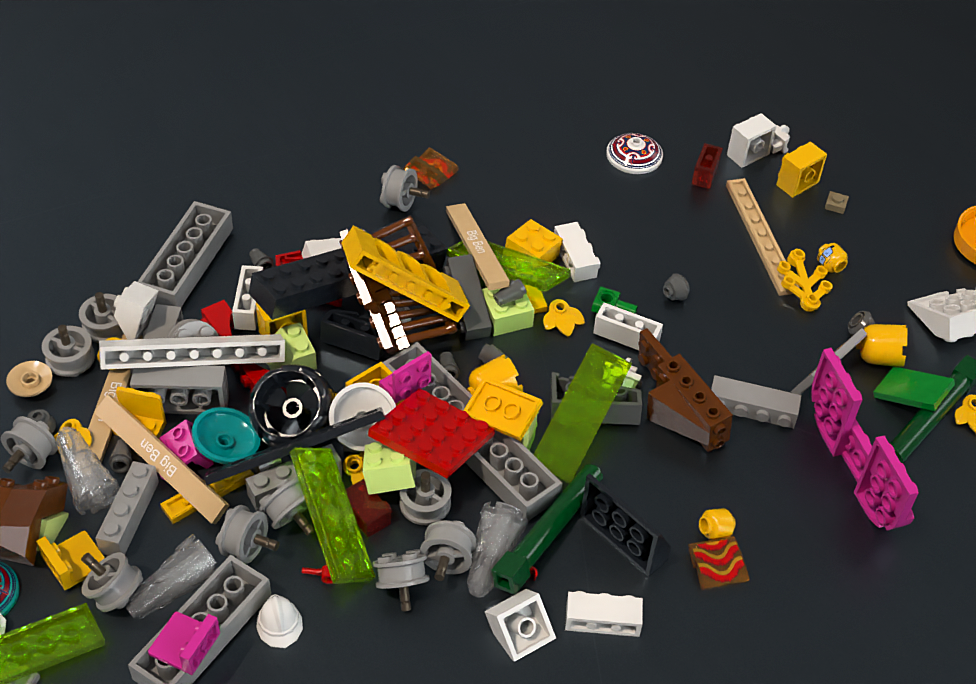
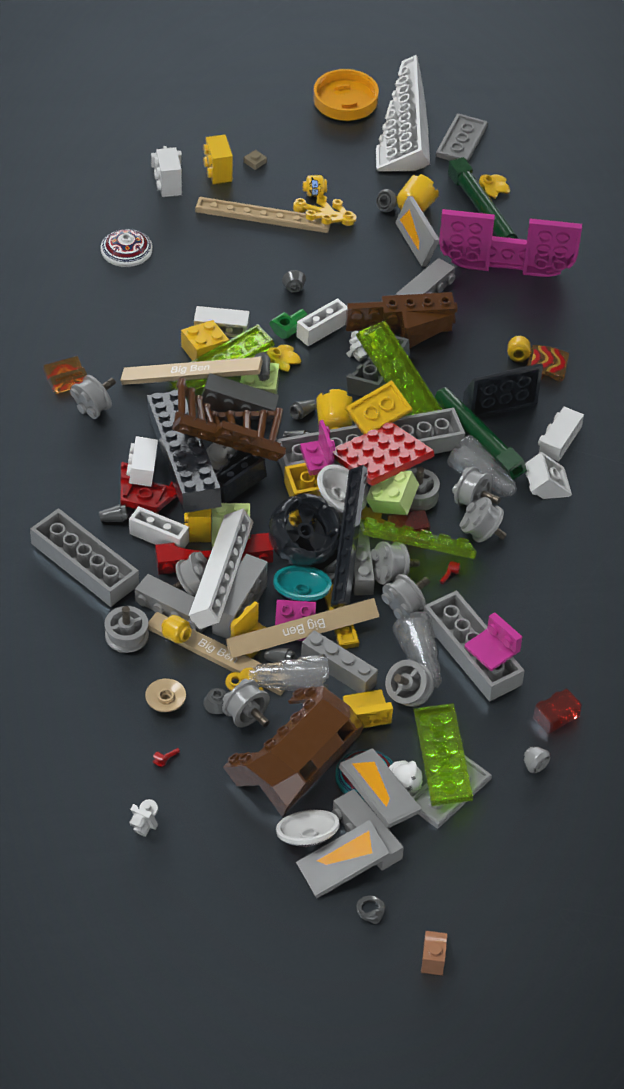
camera: 65 degrees left, 0 degrees up
light grey wheel [42,325,95,377] -> none
white slope [113,281,159,340] -> none
white piece [256,594,303,648] -> none
yellow fence [341,225,470,323] -> none
clear red brick [692,143,723,189] -> none
green tile [873,367,955,411] -> none

